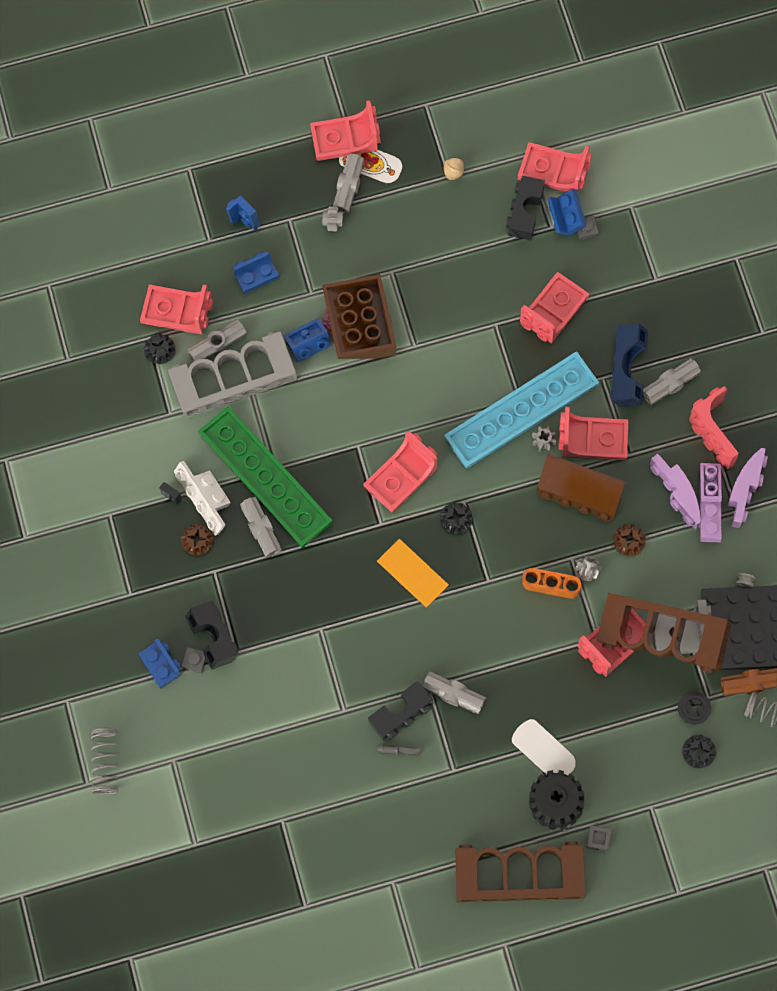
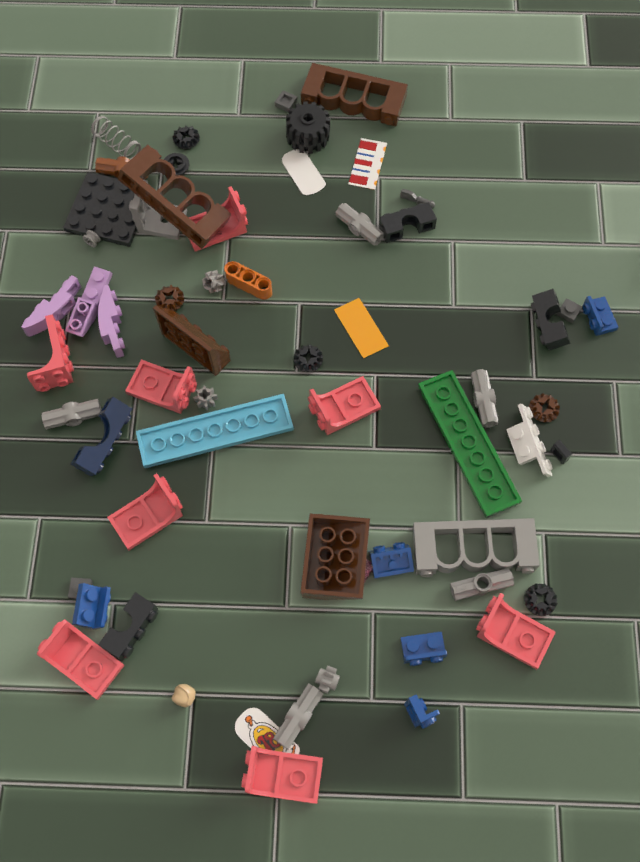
camera: 165 degrees left, 5 degrees down
none -> white sticker [348,138,387,190]

